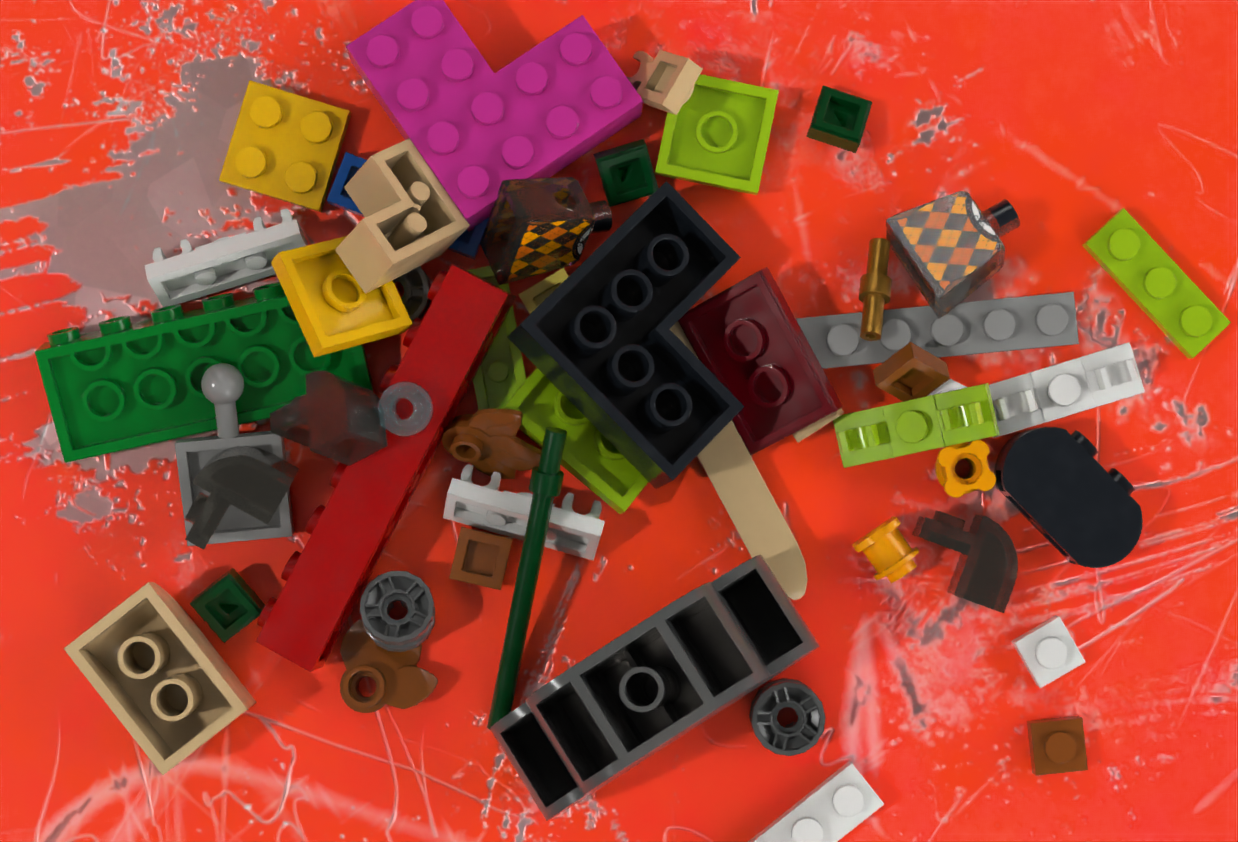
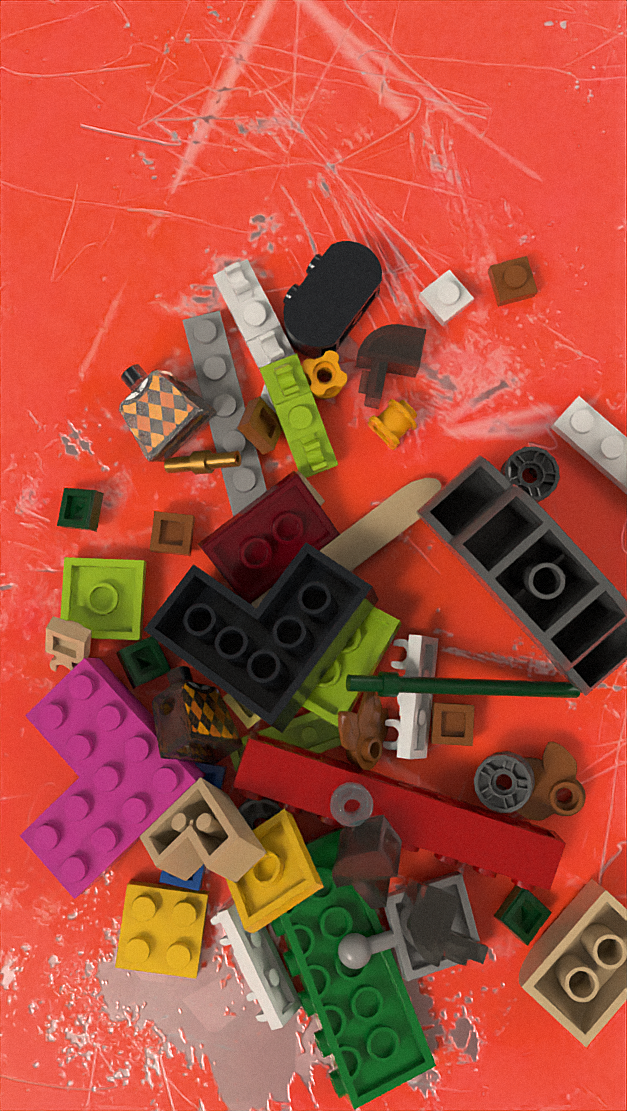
camera: 100 degrees left, 5 degrees down
lime plate [1082,208,1231,359] -> none
none -> dark orange plate [149,511,195,556]

